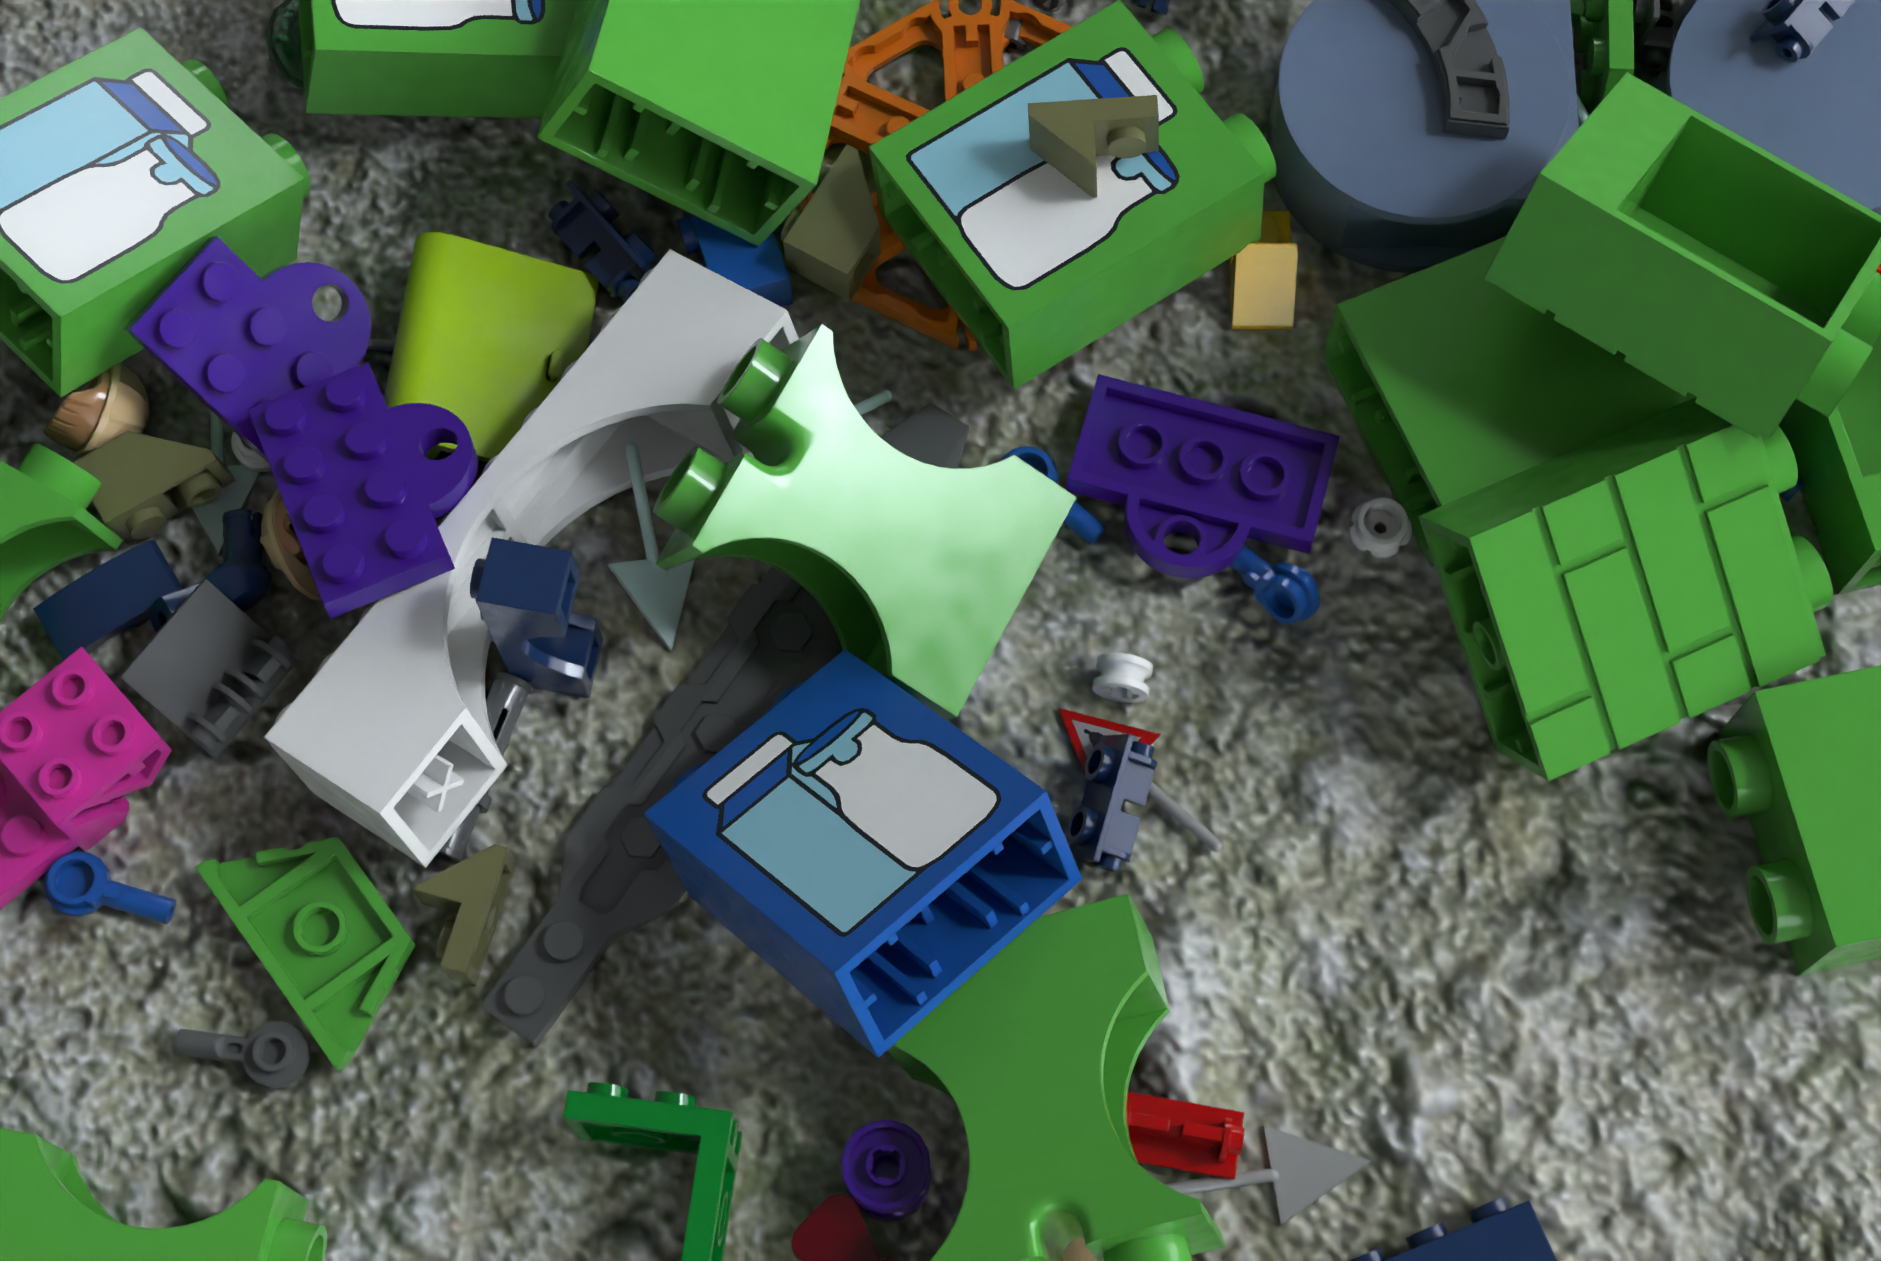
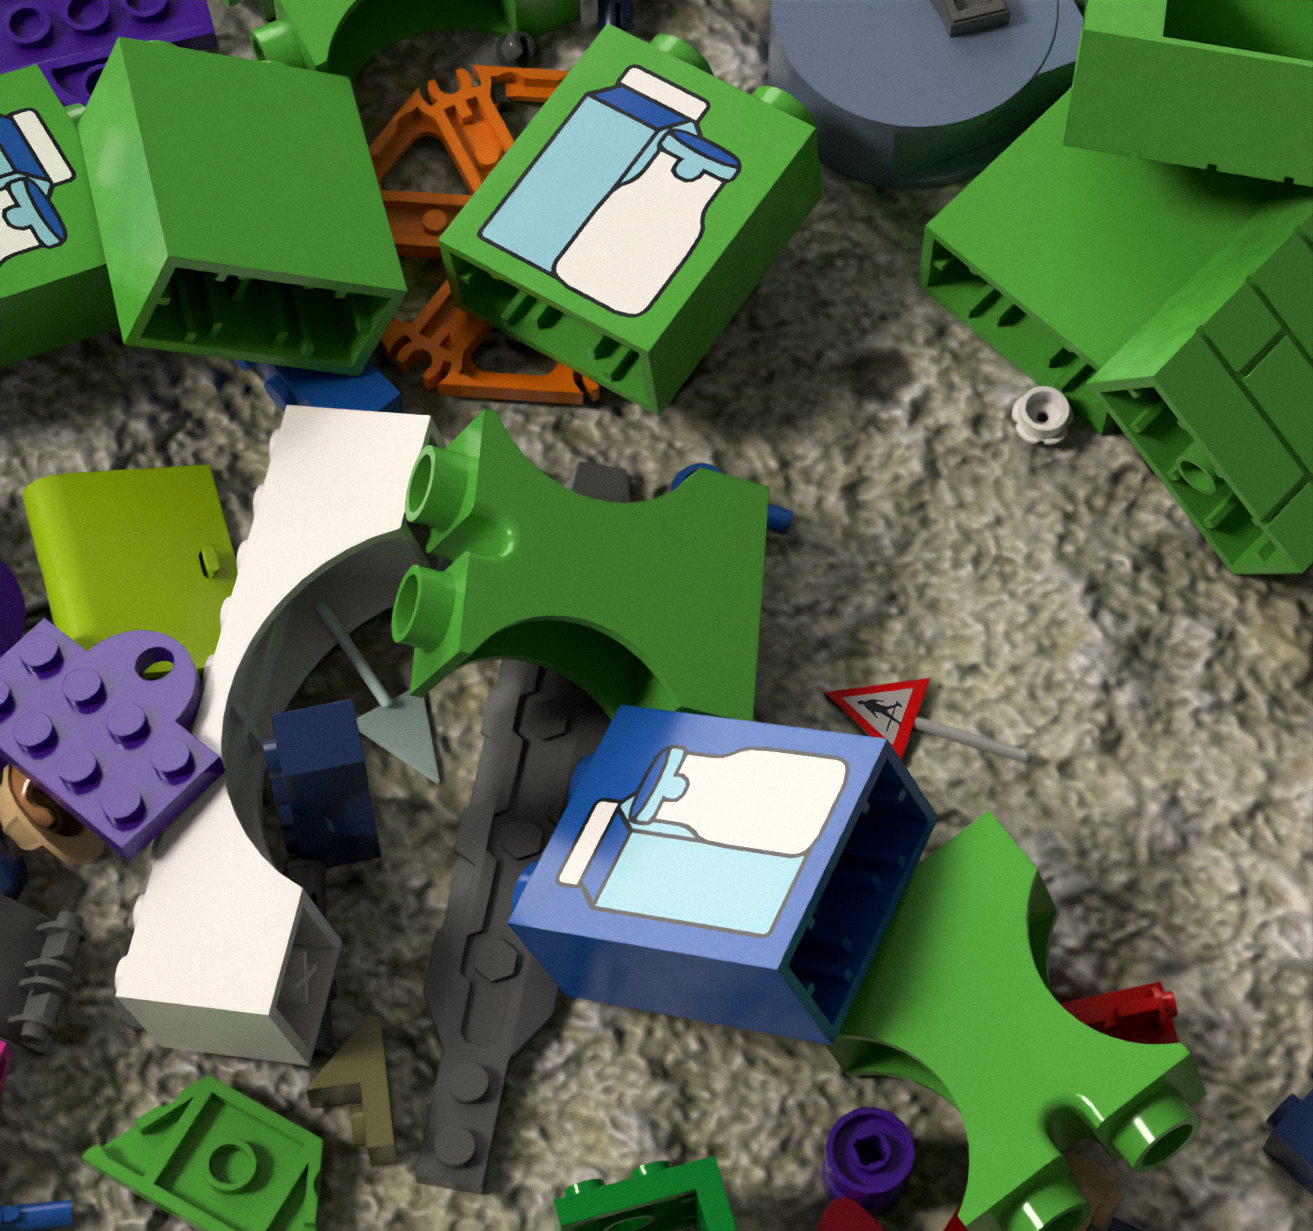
camera: 25 degrees left, 5 degrees down
dark blue hinge [548,180,658,302] -> none
olive slope [781,144,881,301] -> none
olive slope [1028,95,1159,198] -> none
dark purple plate [1065,374,1340,579] -> none
dark blue hinge [1067,734,1158,873] -> none
white bush [1092,653,1153,703] -> none
light grey piece [1164,1125,1371,1226] -> none
yellow slope [1229,211,1298,330] -> none
blue plate [1229,547,1320,624] -> none

